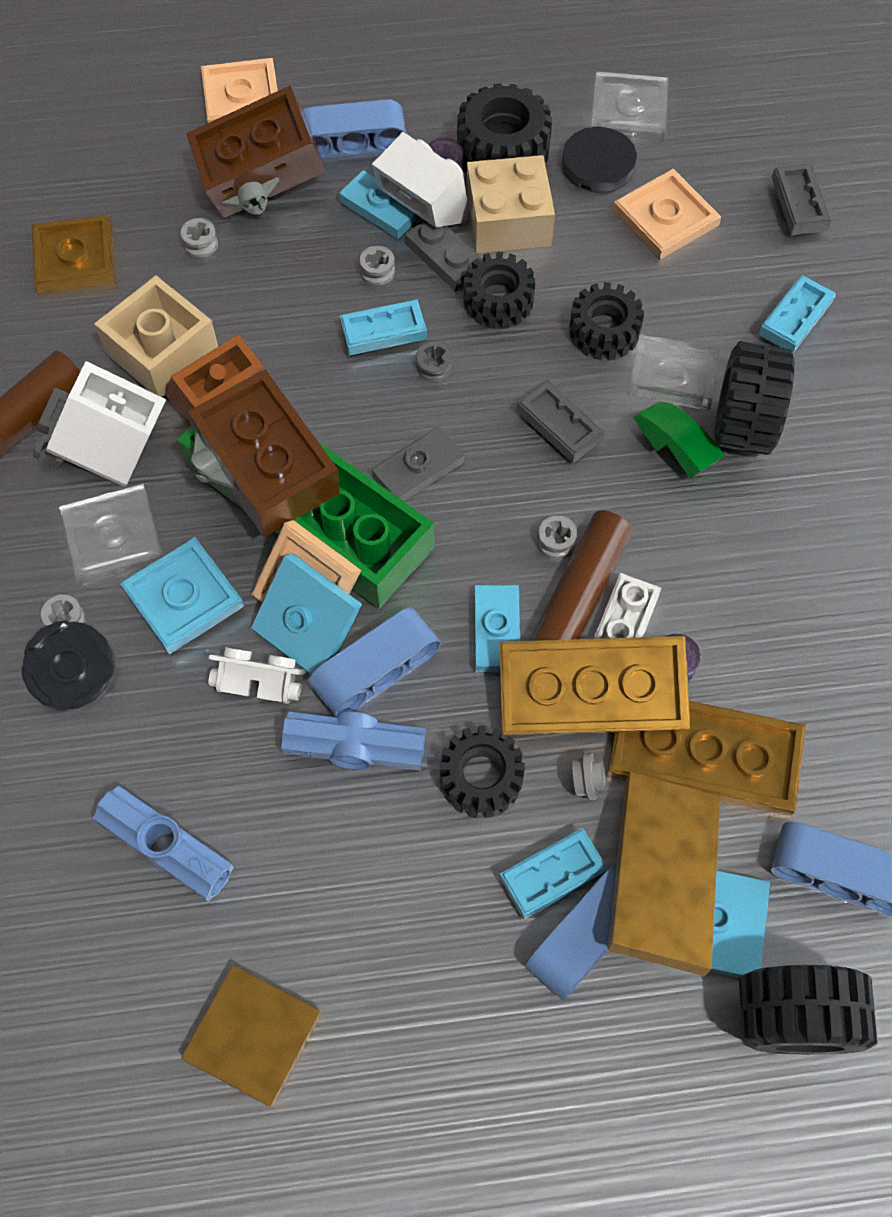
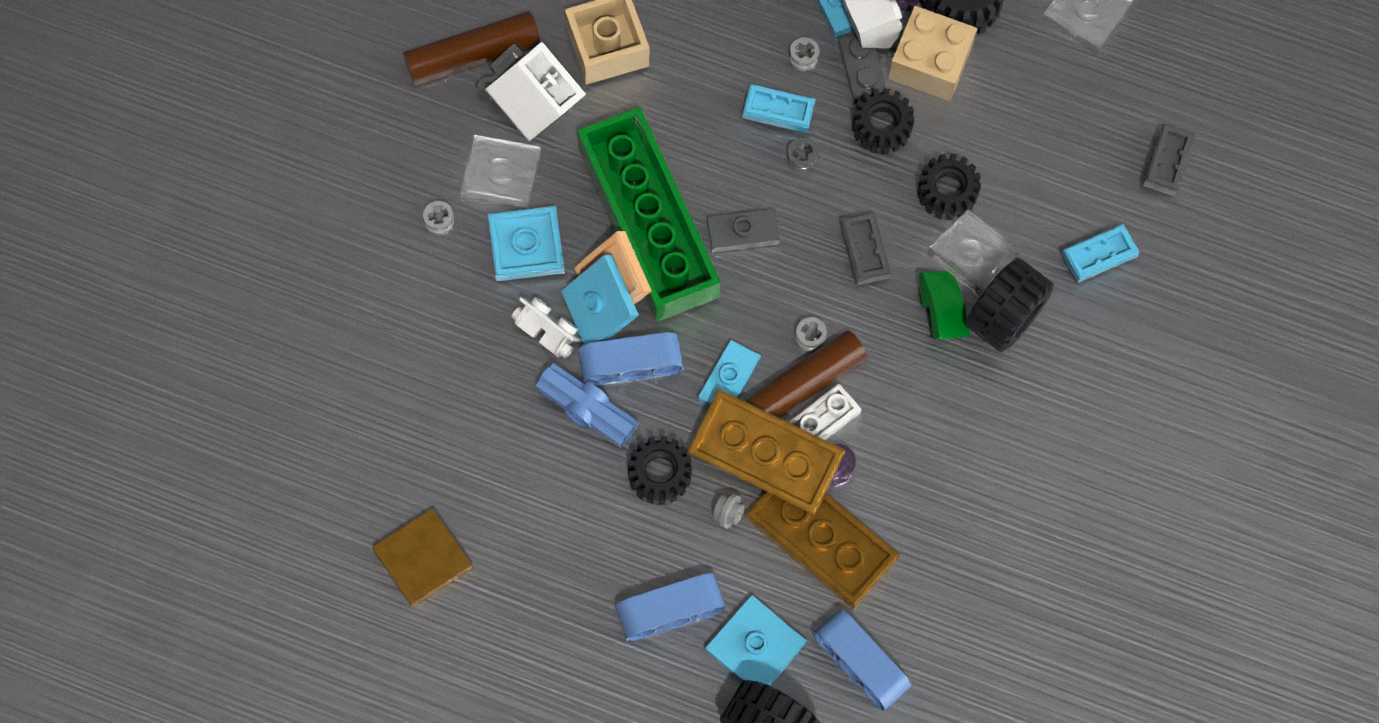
camera: 25 degrees right, 5 degrees up
black tile [22,621,116,712] -> none
medium blue piece [92,785,234,902] -> none
dark orange brick [166,334,264,427] -> none
reddish brown piece [188,369,339,538] -> none
medium azure plate [499,828,608,920] -> none
black tile [562,126,637,192] -> none
pearl gold tile [607,771,720,976] -> none
light nougat tile [613,169,721,260] -> none

